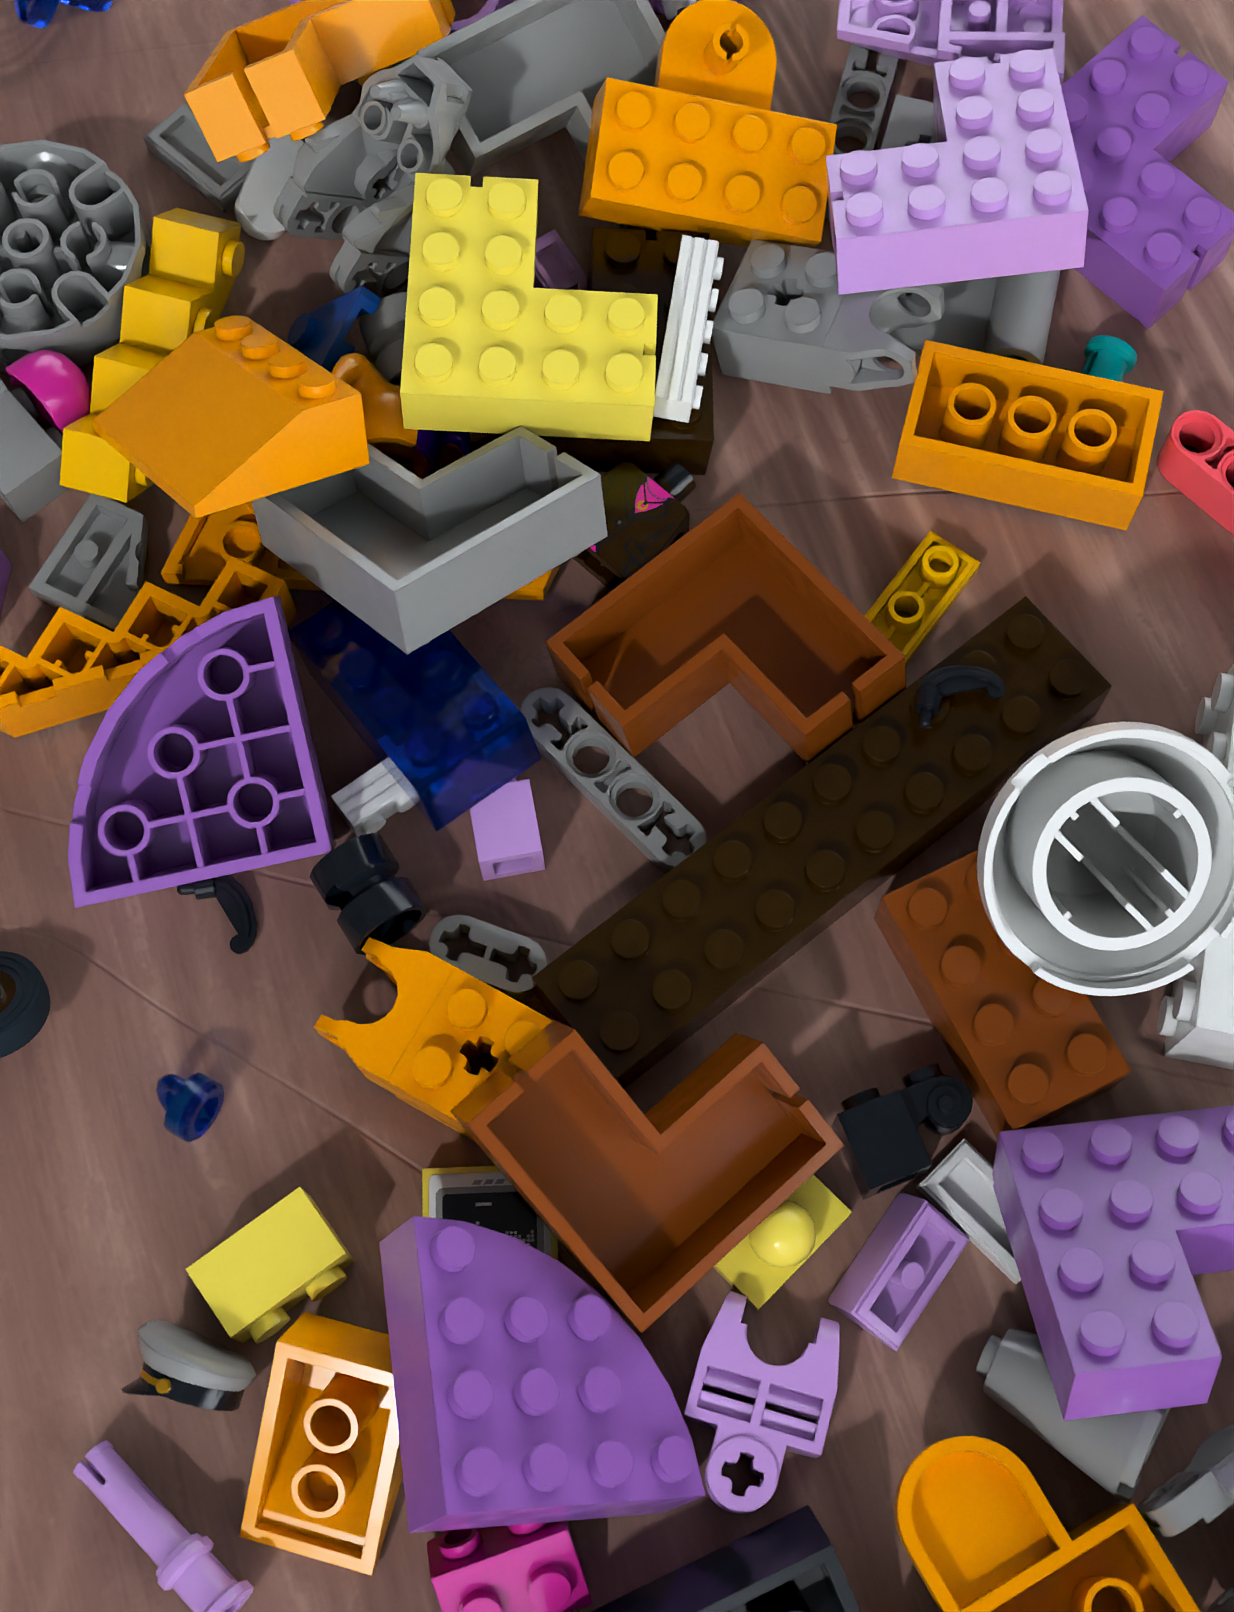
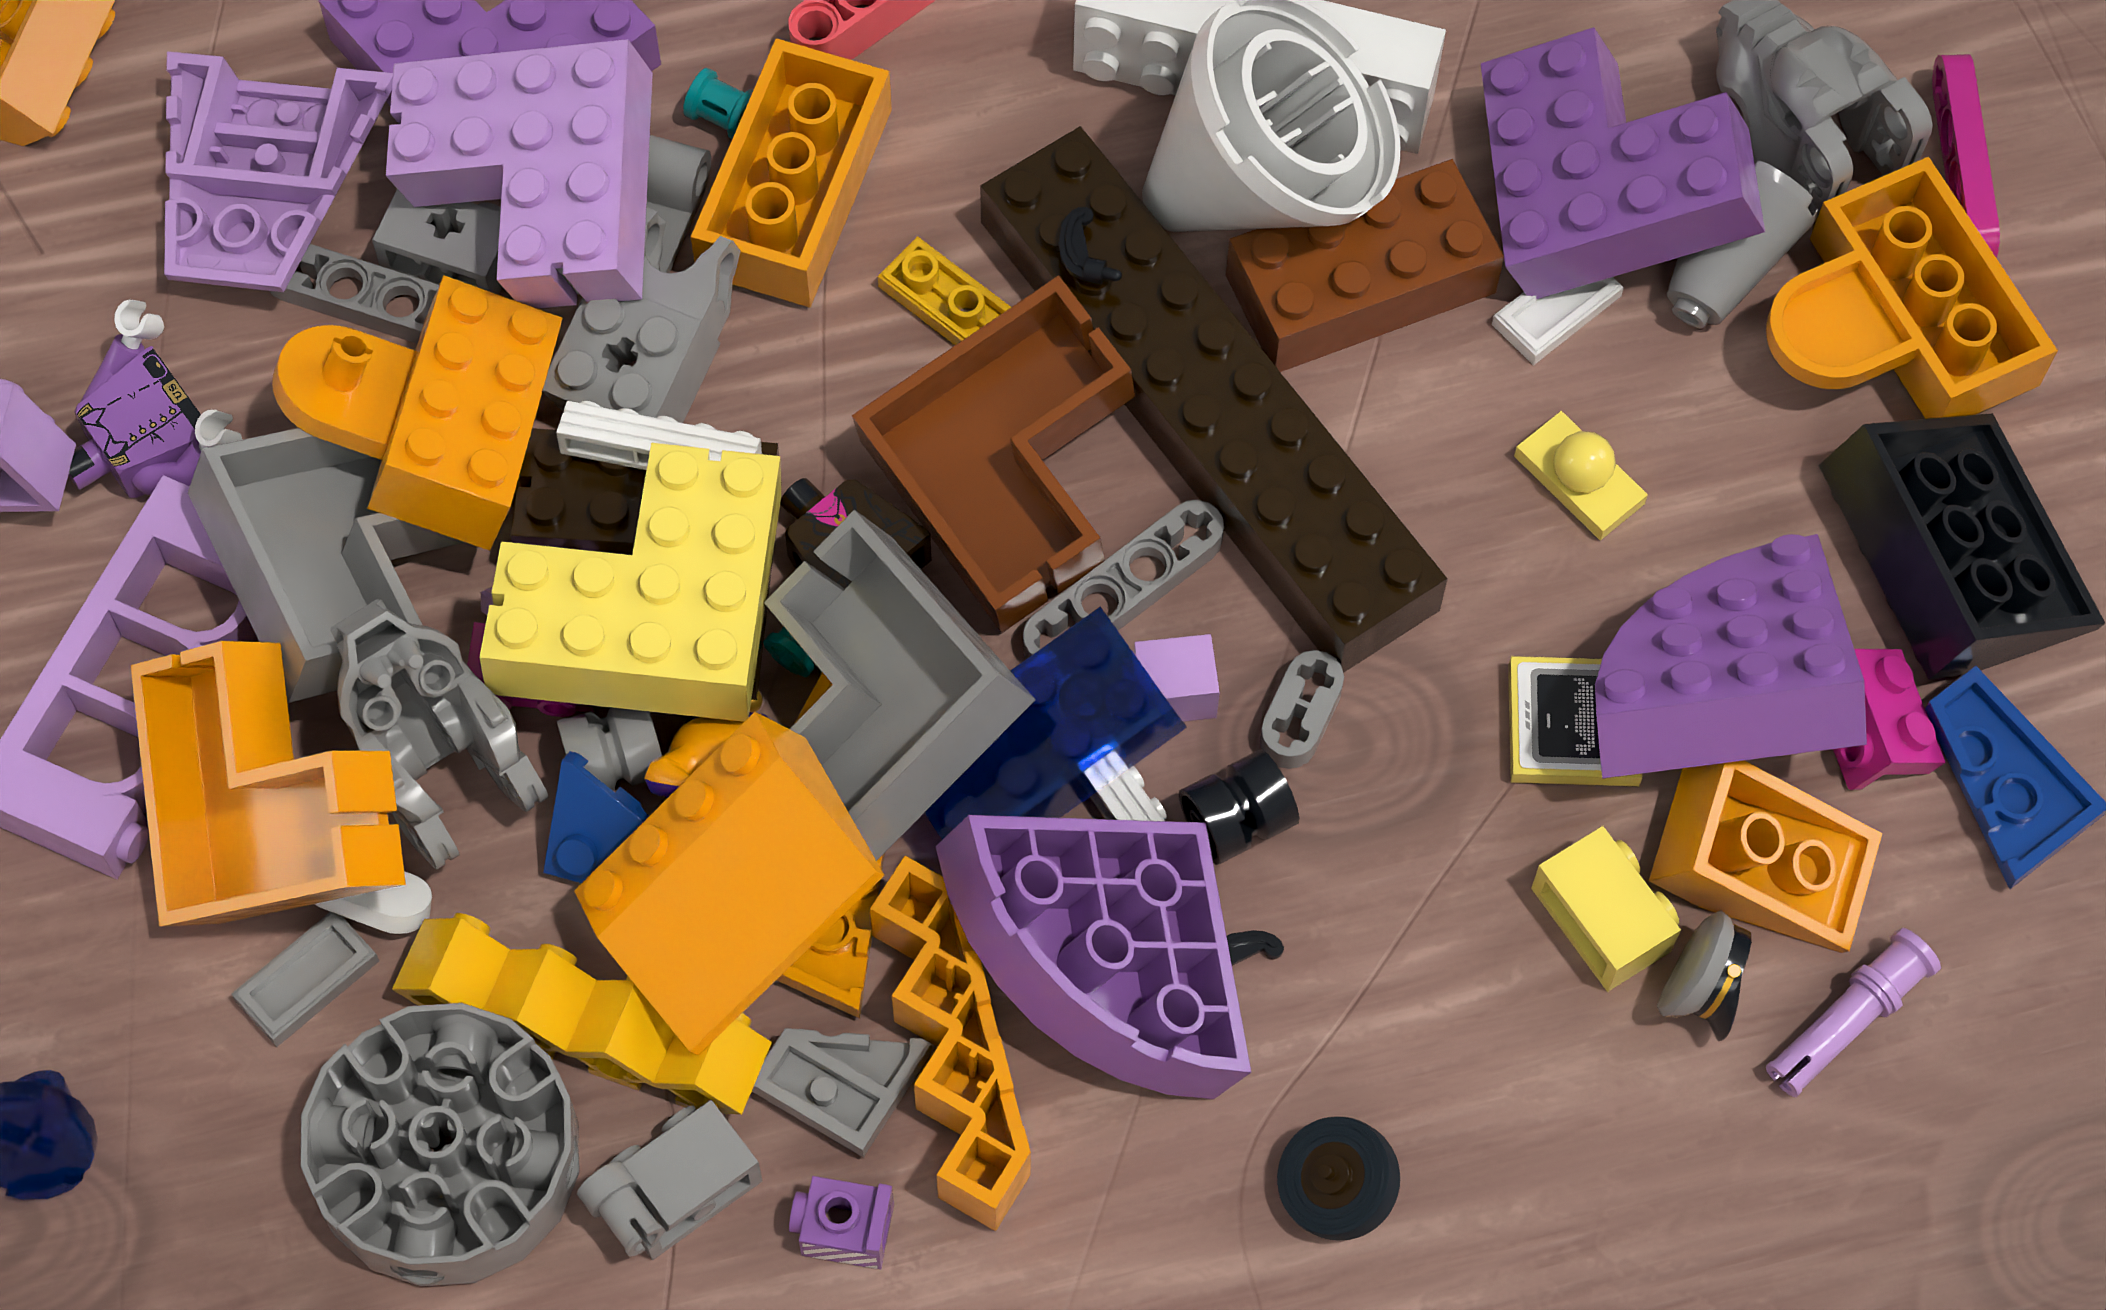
camera: 90 degrees left, 5 degrees down
dark pink hair [5,349,92,436] -> none
clear blue tile [156,1072,224,1142] -> none
light orange brick [314,937,553,1142] -> none
dark orange piece [450,1020,844,1333] -> none
lavender piece [683,1291,840,1514] -> none
lavender slope [828,1193,970,1351] -> none
black brick [831,1063,973,1200] -> none

